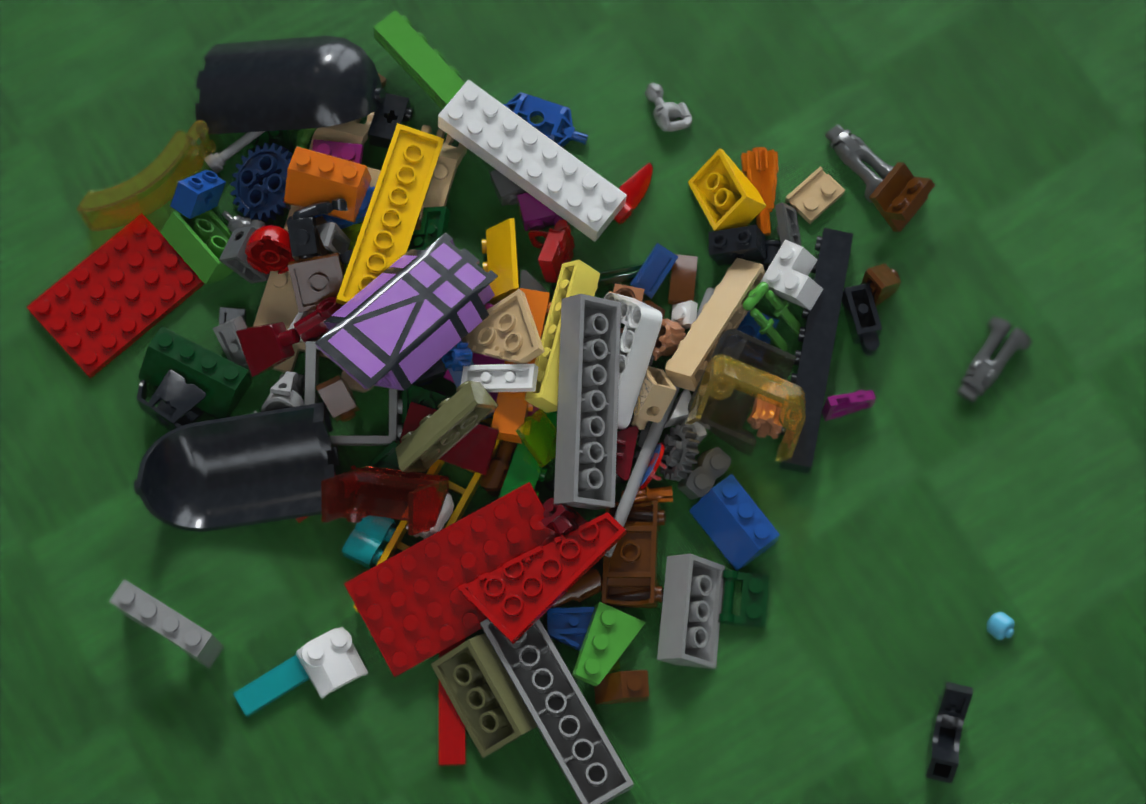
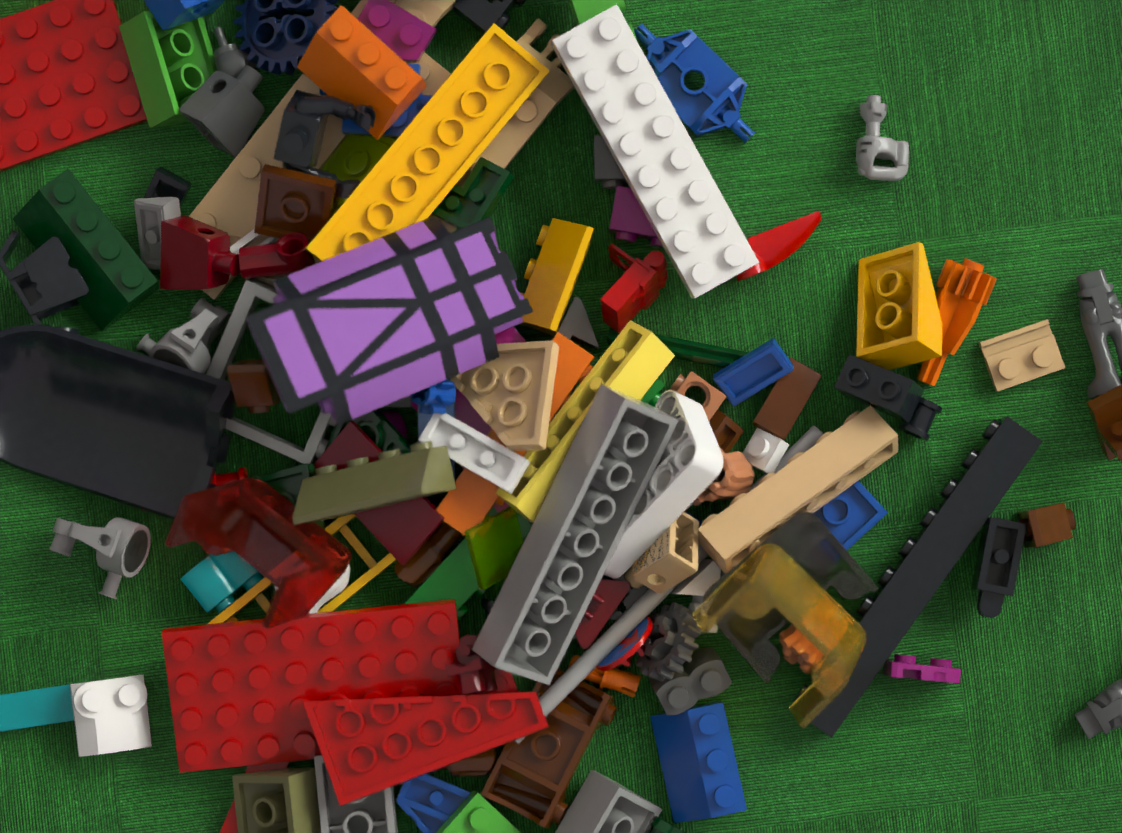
camera: 20 degrees right, 15 degrees up
red cylinder [245,225,295,274] -> none
light grey slope [316,222,351,255] -> none
bright green piece [743,282,802,353] -> none
white brick [760,240,823,311] -> none
dark grey plate [775,203,802,246] -> none
none -> light grey piece [49,517,151,600]

